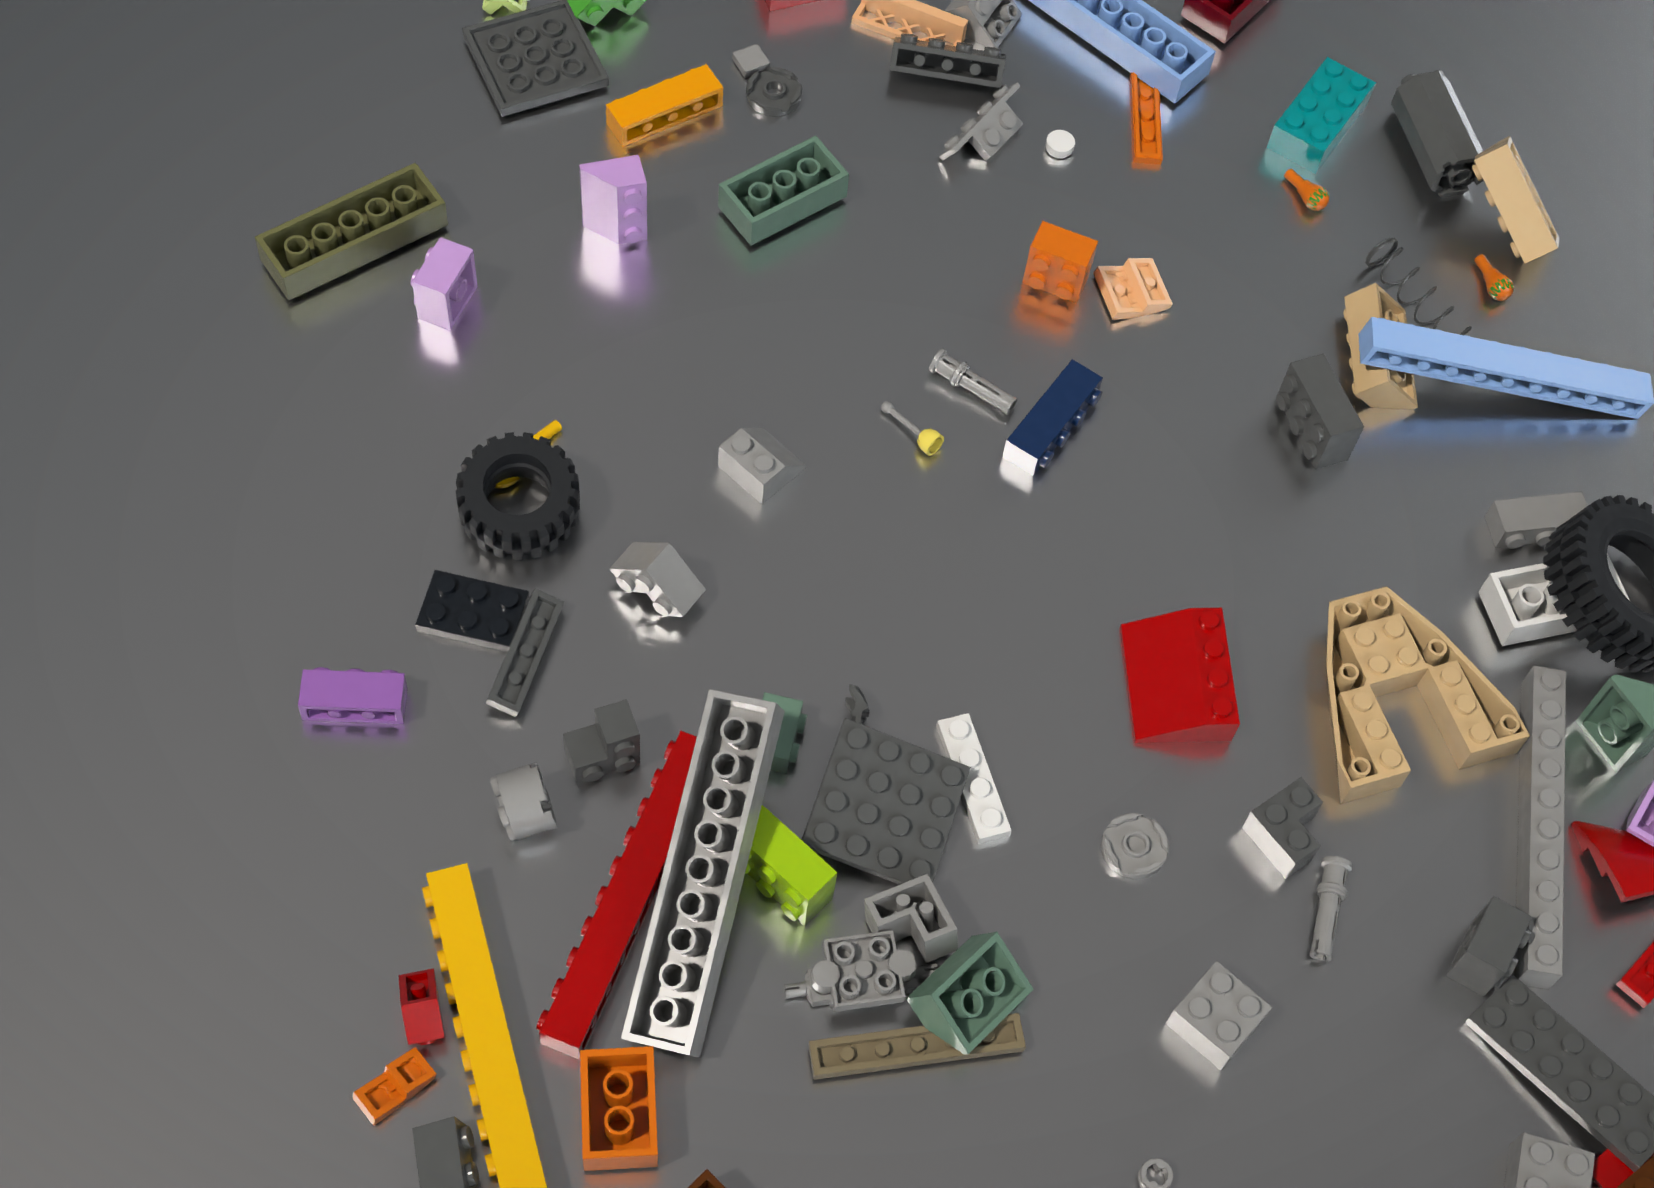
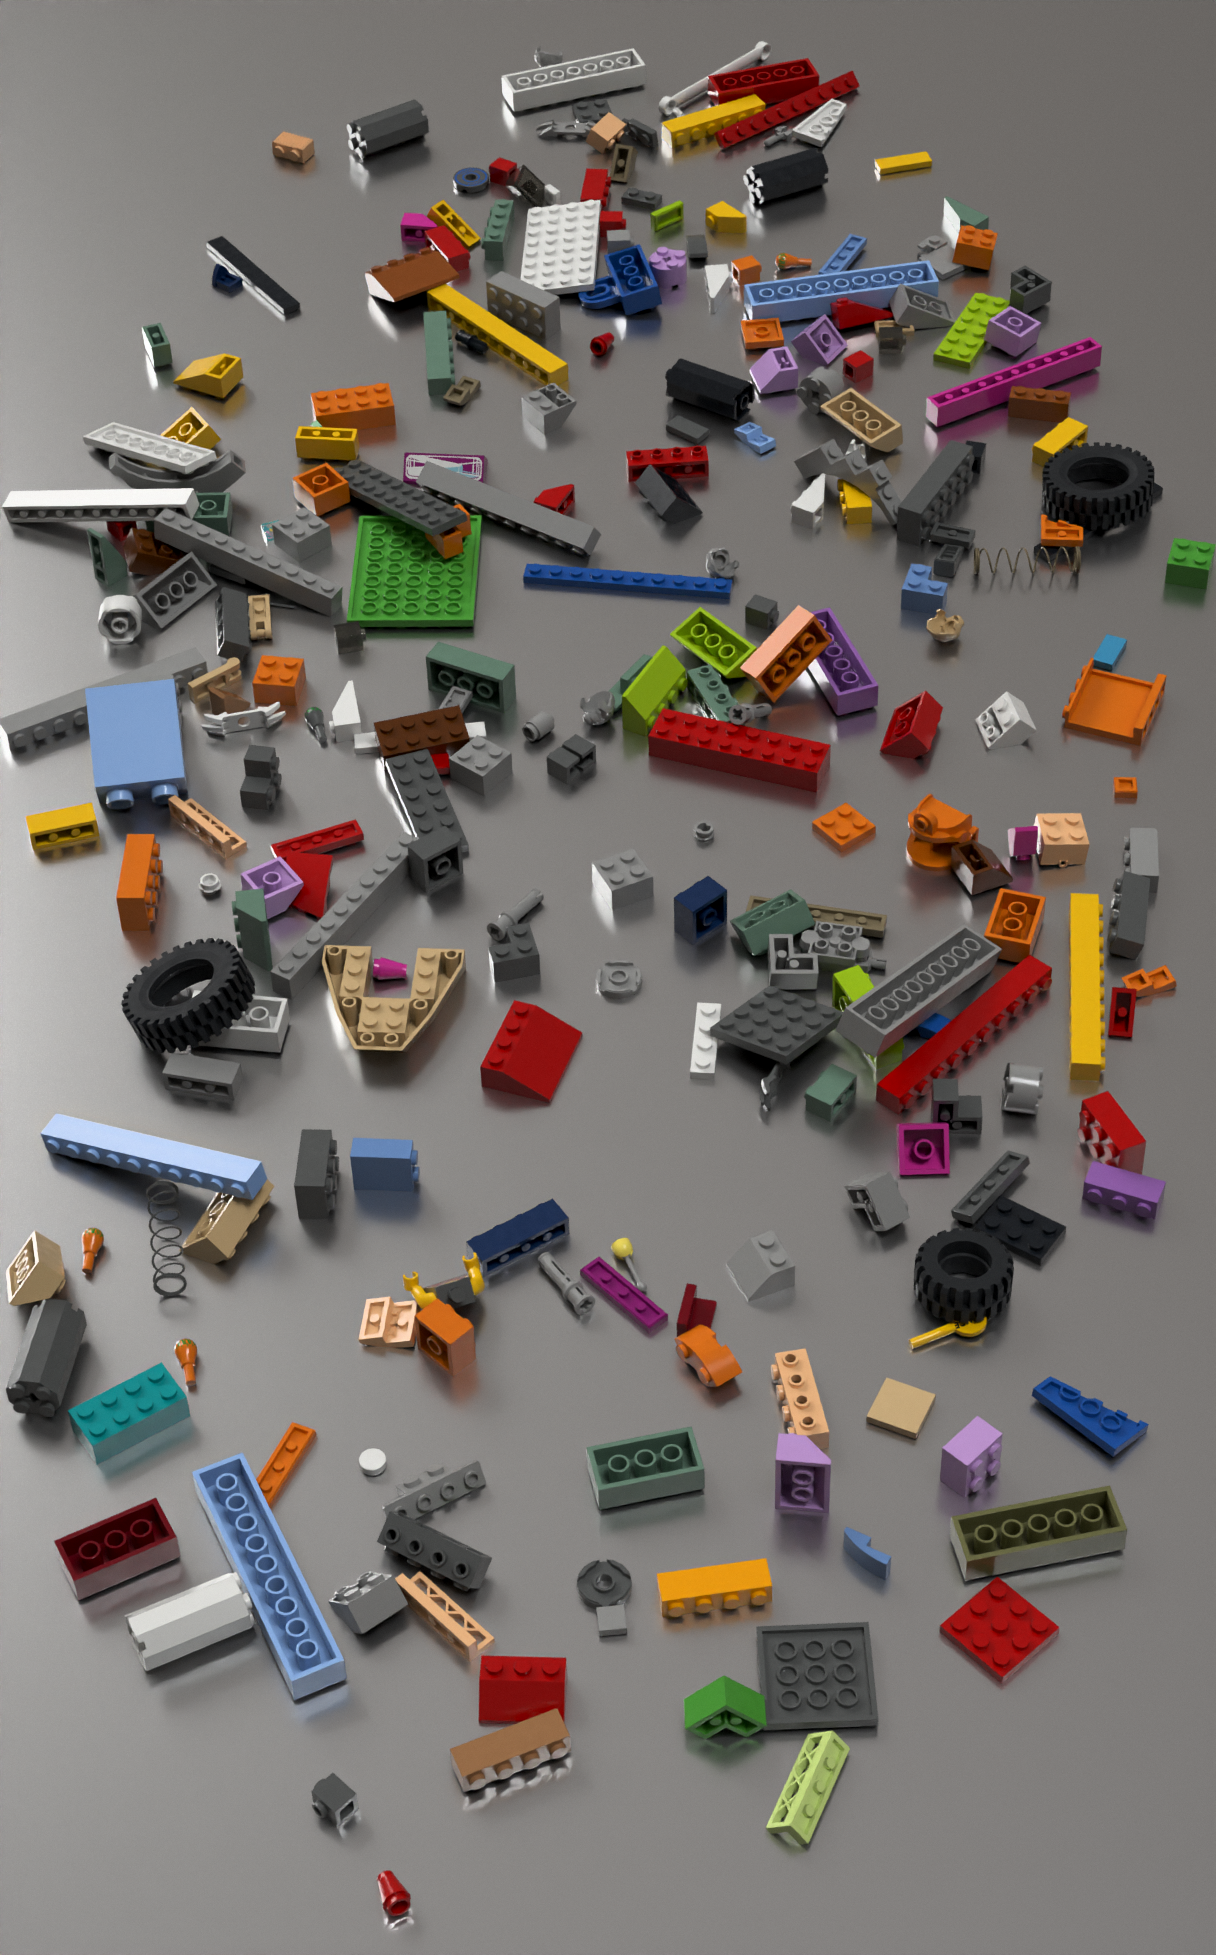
camera: 150 degrees left, 15 degrees down
none -> medium blue brick [350,1138,420,1192]
none -> dark pink cone [372,957,407,980]
none -> torso [403,1252,485,1309]
none -> magenta tile [580,1257,668,1334]
none -> dark blue brick [674,876,727,945]
none -> orange brick [674,1325,742,1387]
none -> dark red panel [677,1283,717,1337]
none -> light nougat brick [771,1348,829,1449]
none -> medium blue slope [843,1527,891,1581]
none -> tan tile [866,1377,936,1439]
none -> dark pink slope [896,1122,950,1175]
none -> red plate [939,1576,1060,1684]
none -> blue wing [1031,1376,1149,1457]
none -> red brick [1077,1091,1146,1175]

